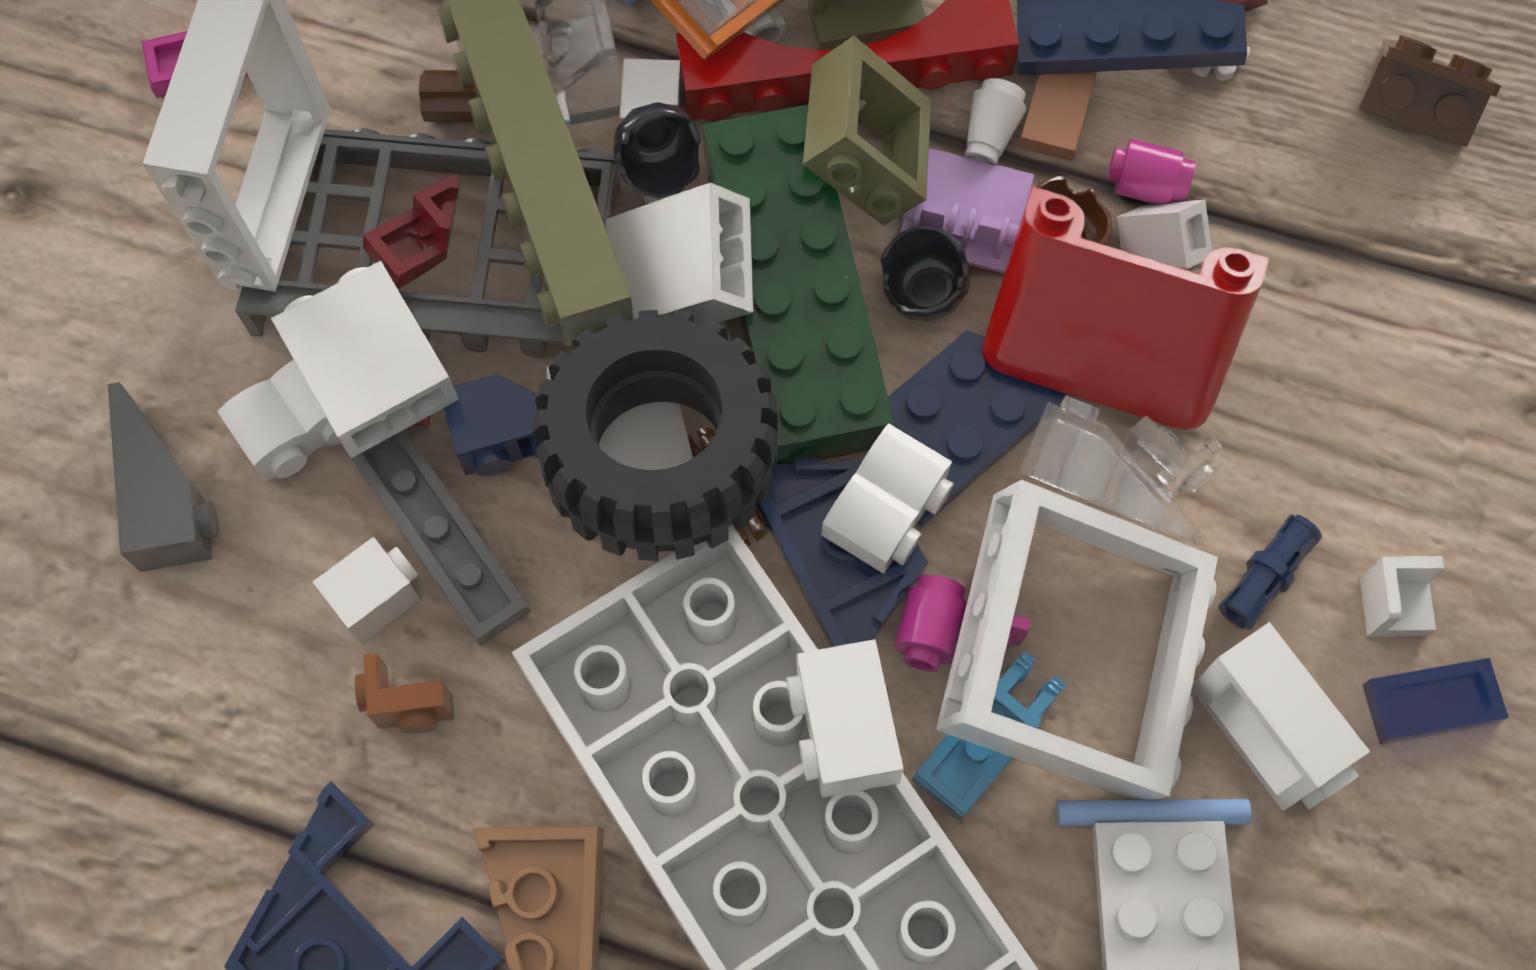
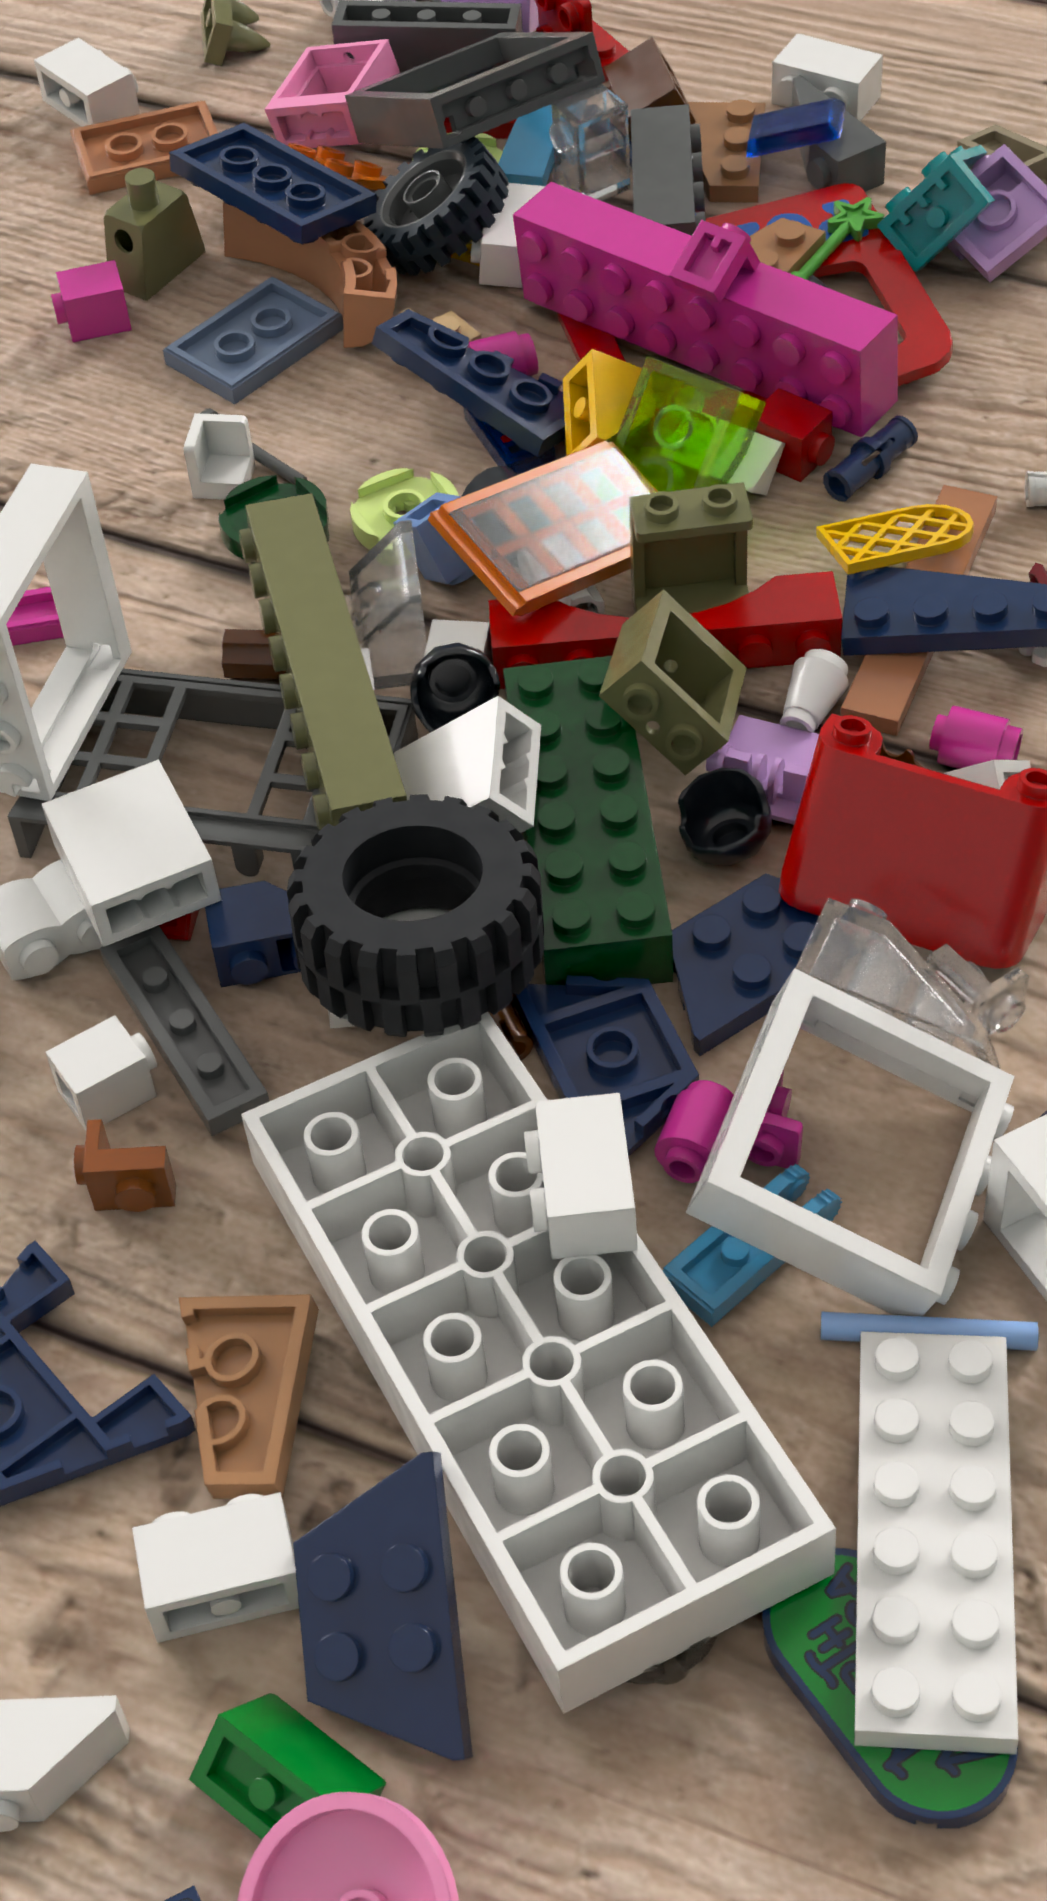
camera: 10 degrees right, 20 degrees down
dark red slope [363,173,460,289] -> none
white brick [821,423,954,574] -> none

